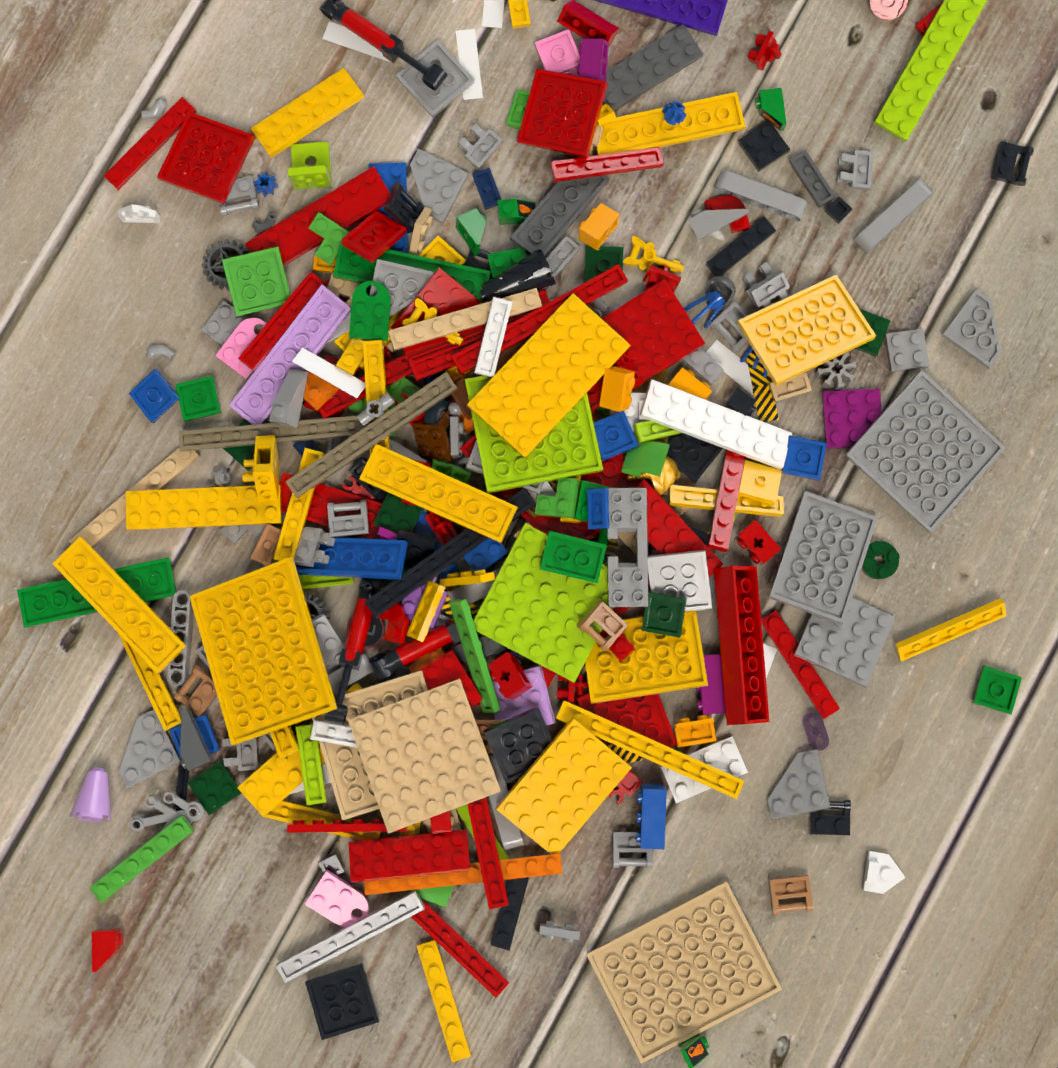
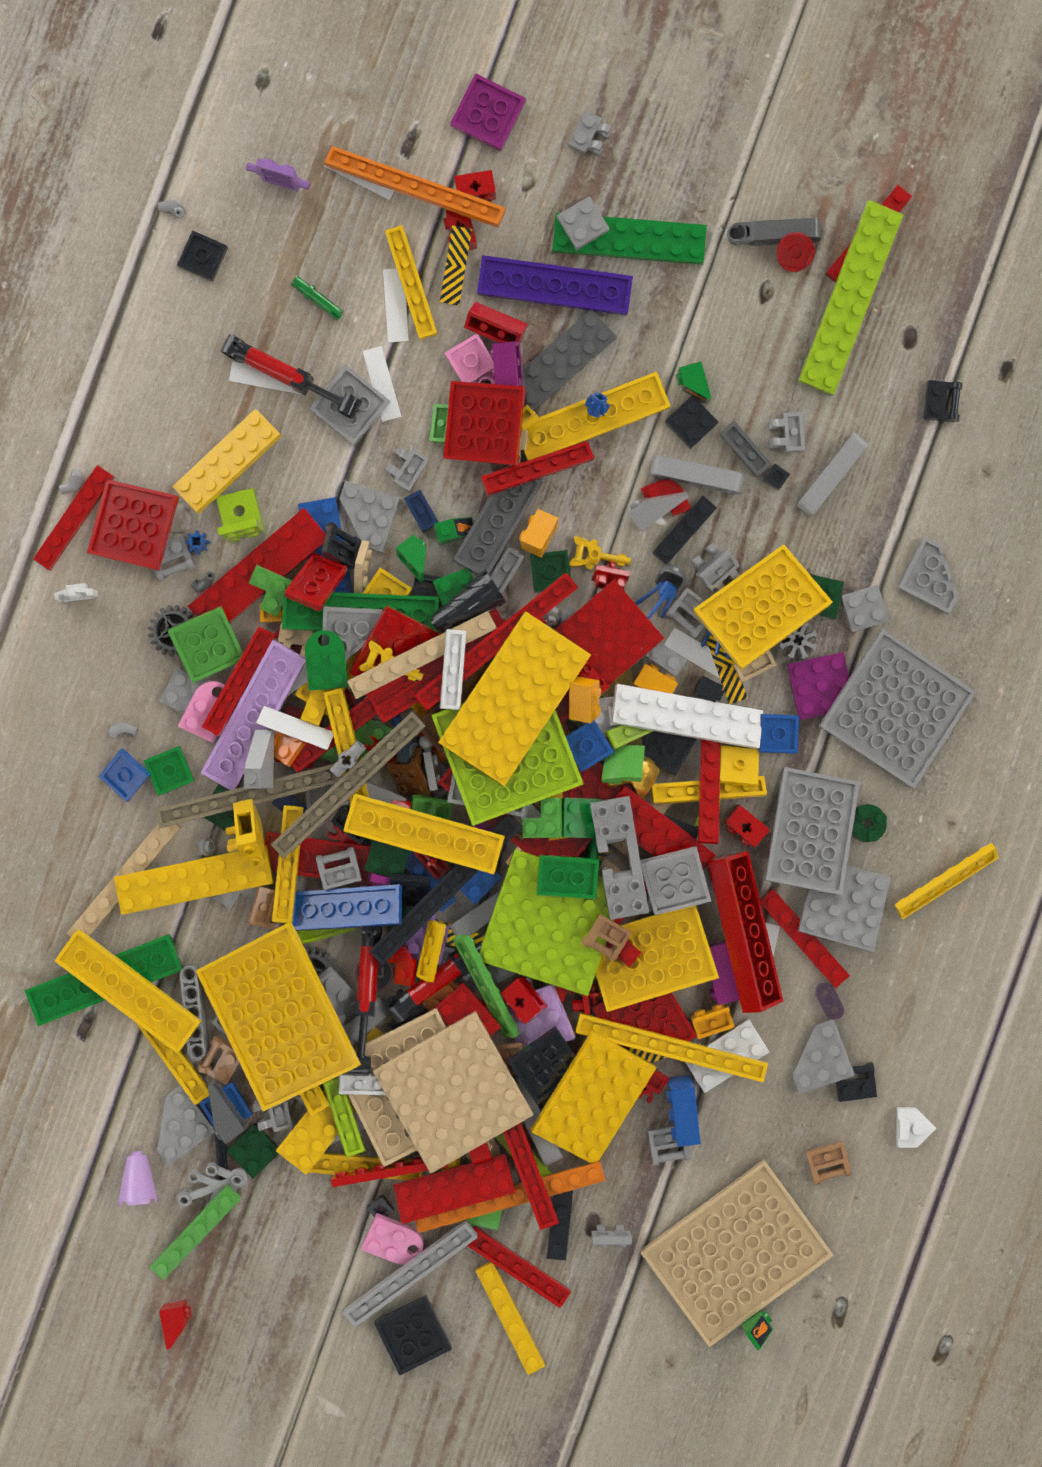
camera: 15 degrees left, 5 degrees up
light grey plate [294,527,335,567] -> none
yellow plate [440,569,495,587] -> none
blue plate [587,488,609,530] -> none
dark green plate [642,591,687,638] -> none
red hips [748,31,782,71] -> none
green plate [972,666,1022,715] -> none

